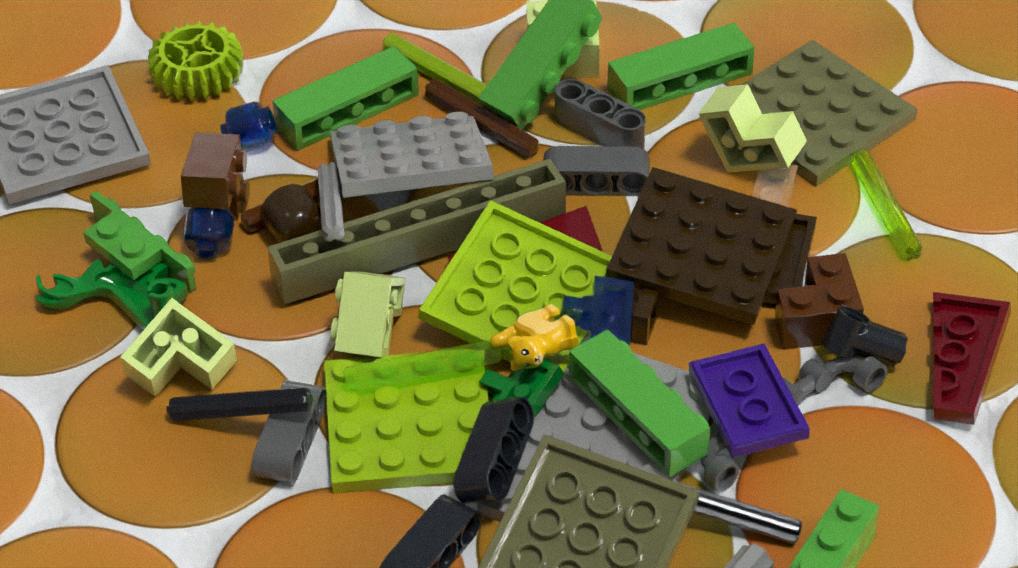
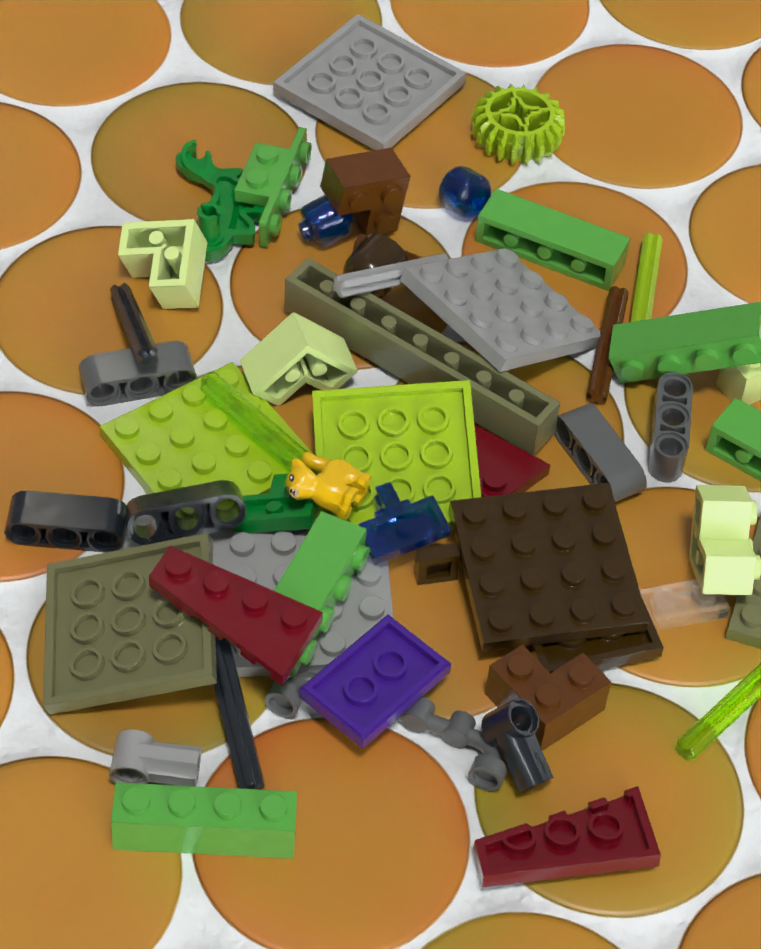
camera: 55 degrees right, 5 degrees up
none -> dark red wing [149,546,323,687]

